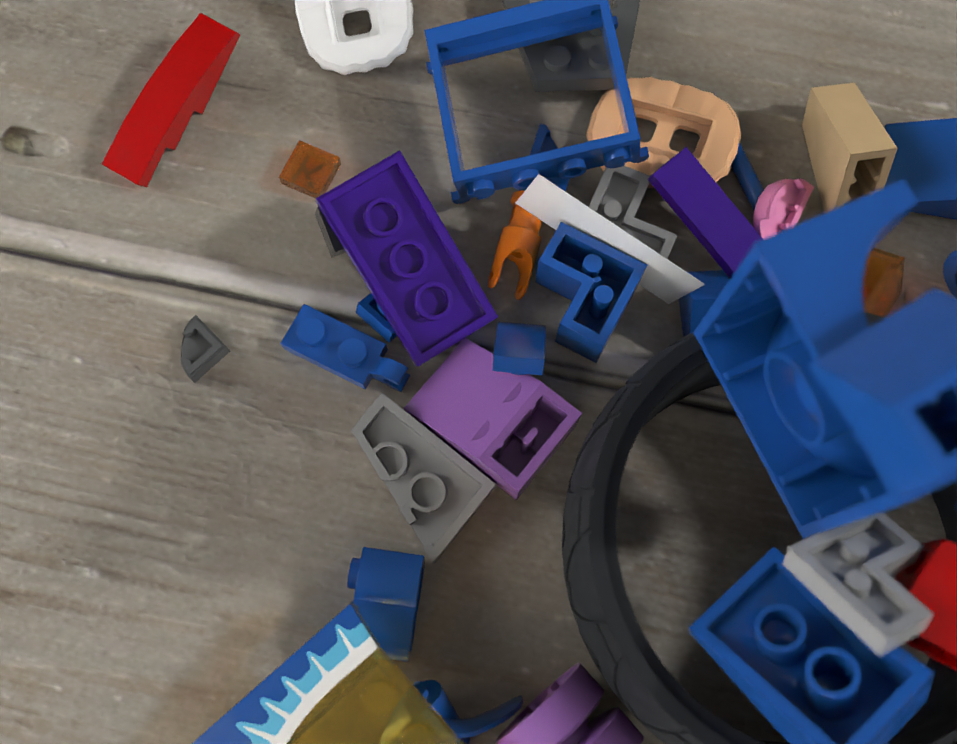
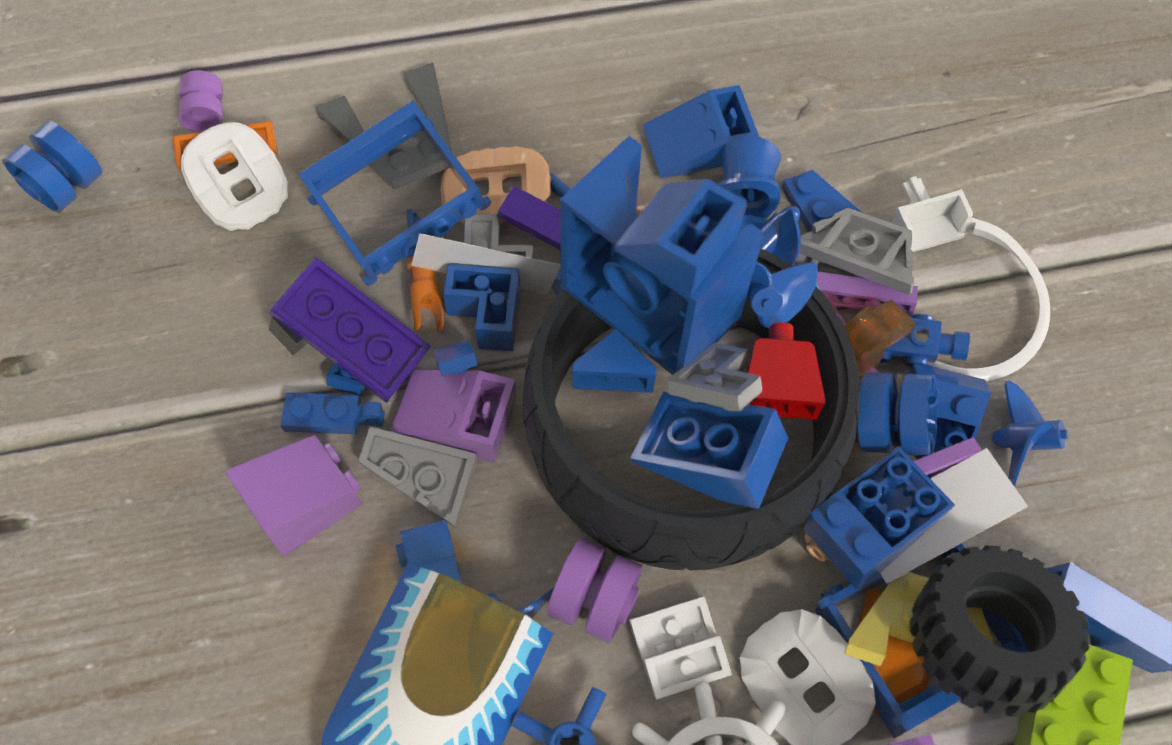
camera: 25 degrees left, 10 degrees down
red slope [101,13,240,187] -> none
dark grey tile [180,315,230,383] -> none
clear orange tile [279,140,341,199] -> none
tan slope [802,82,898,213] -> none
none -> medium lavender slope [225,435,361,557]
none -> blue slope [572,329,656,393]

